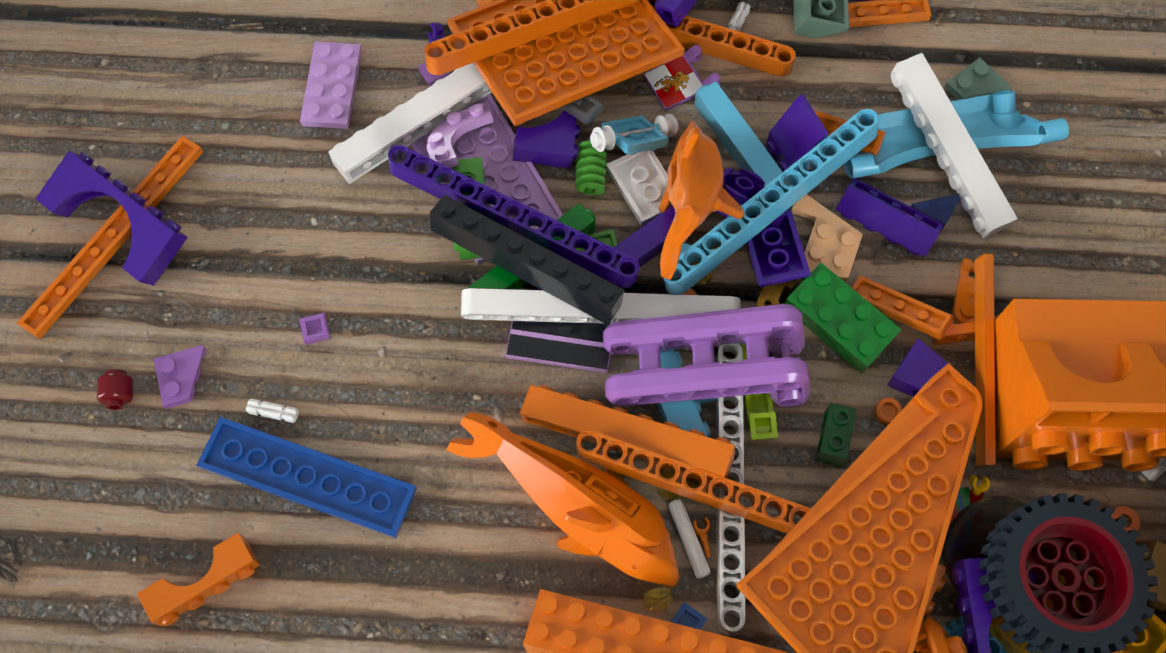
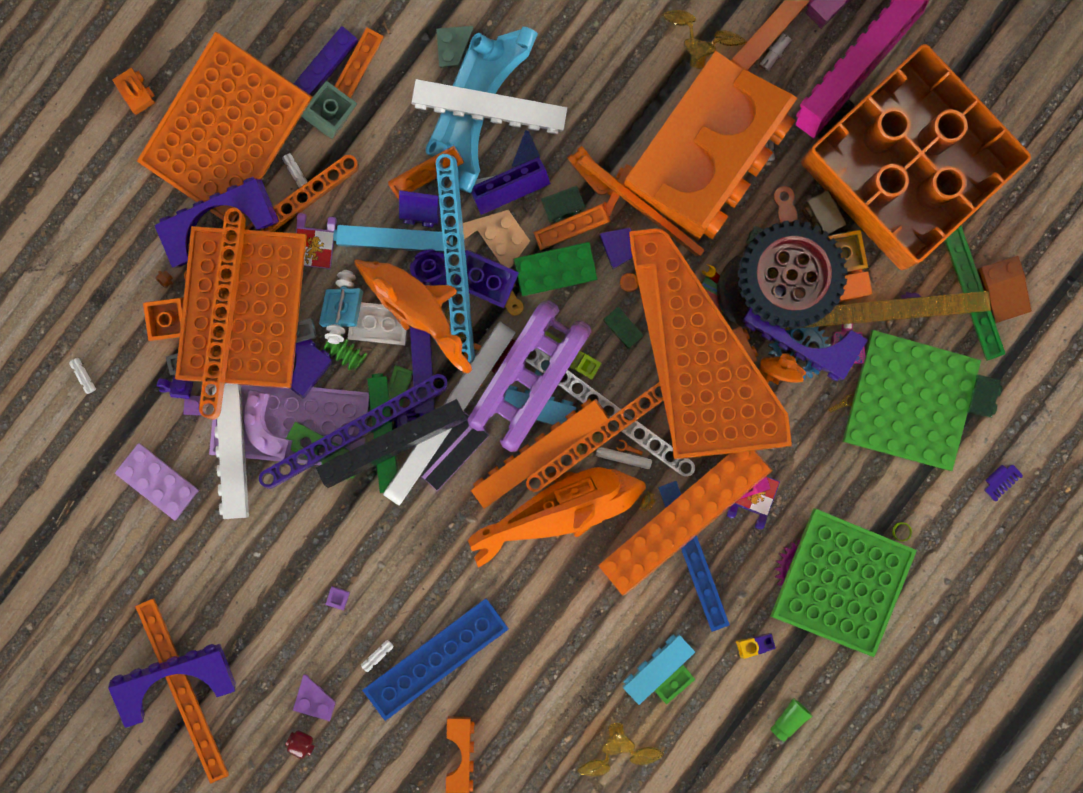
camera: 55 degrees left, 20 degrees up
none -> clear green brick [541,186,585,224]

